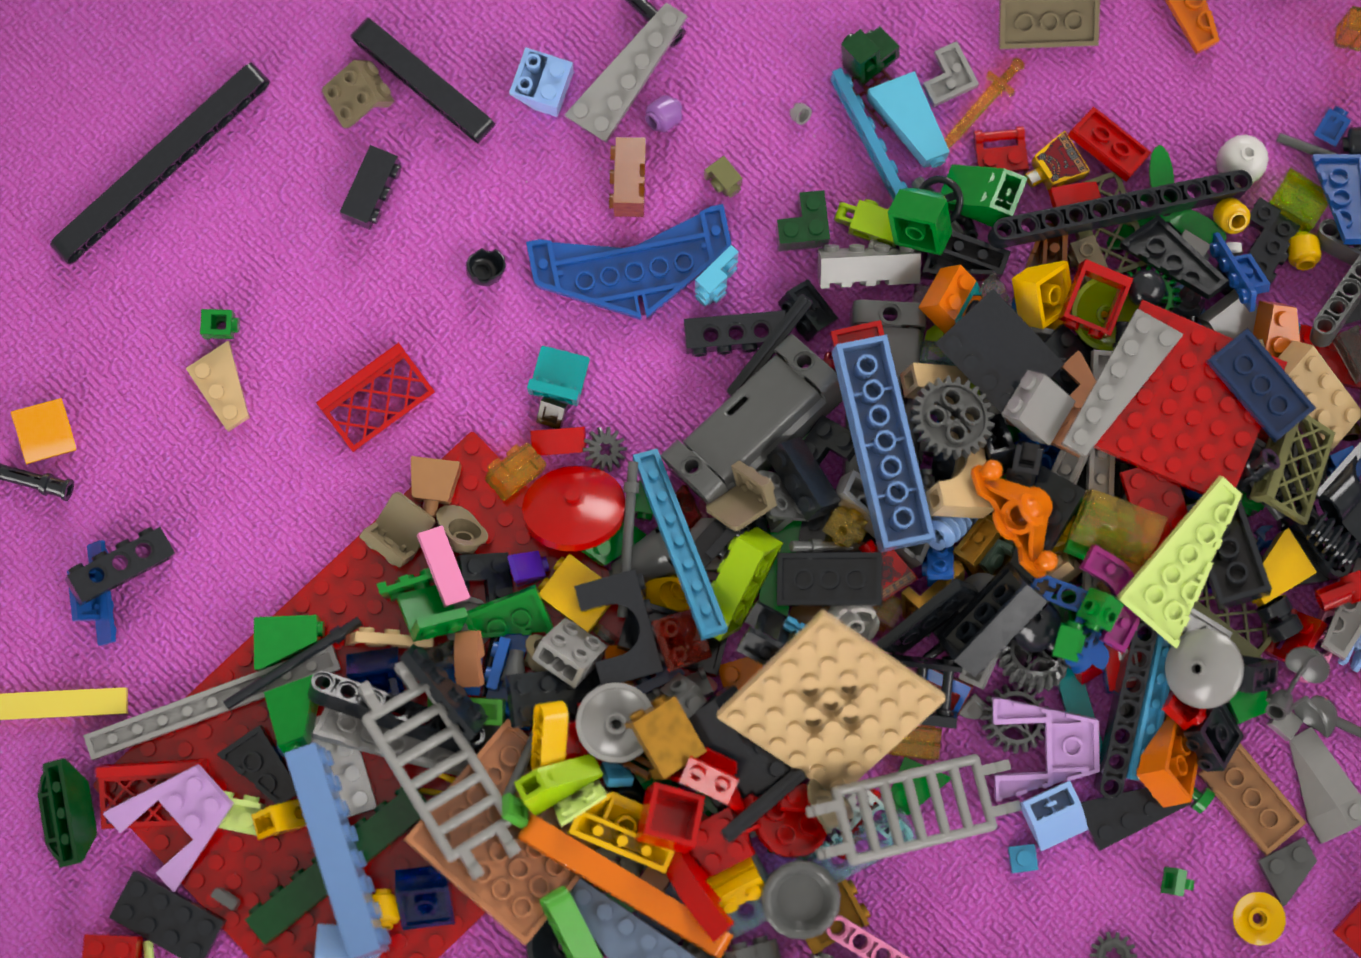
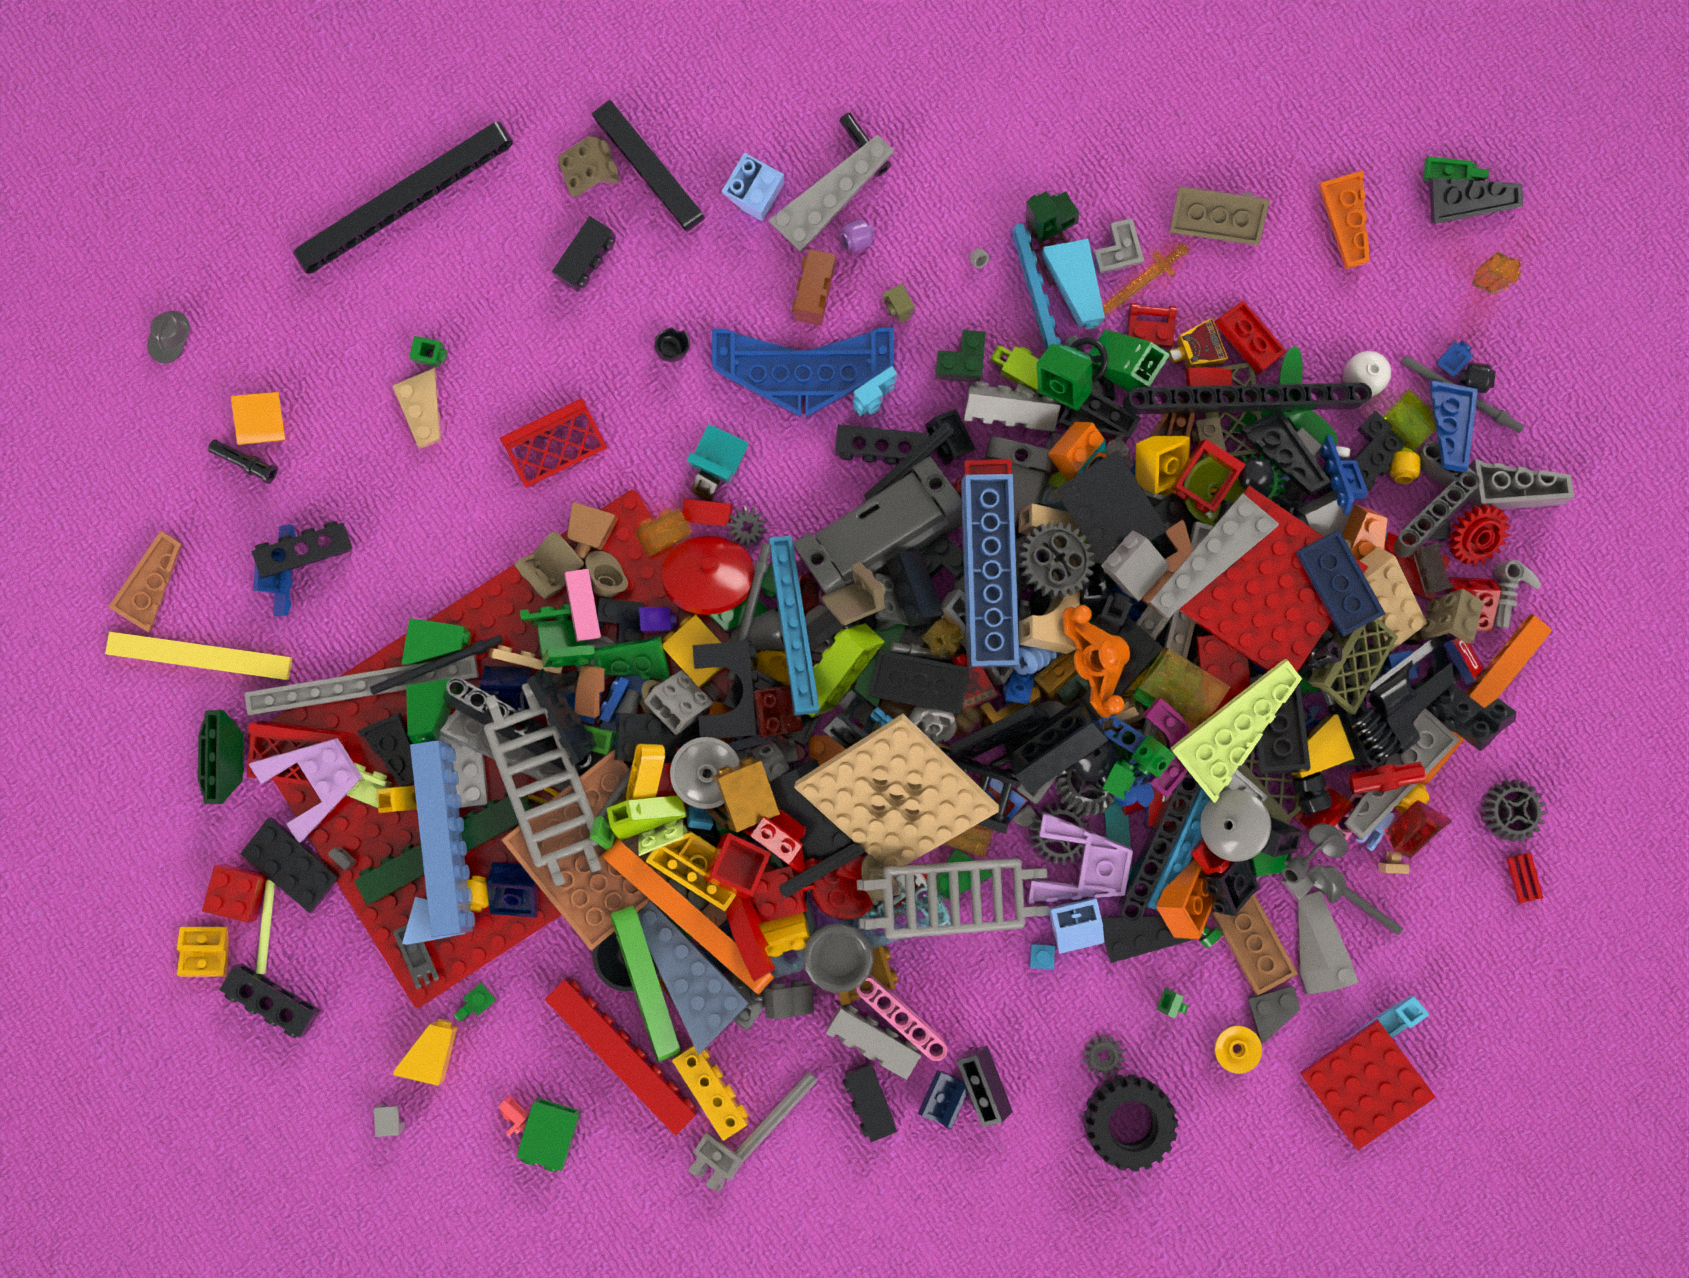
camera: 15 degrees right, 5 degrees up
yellow head [1213,198,1251,234] -> none

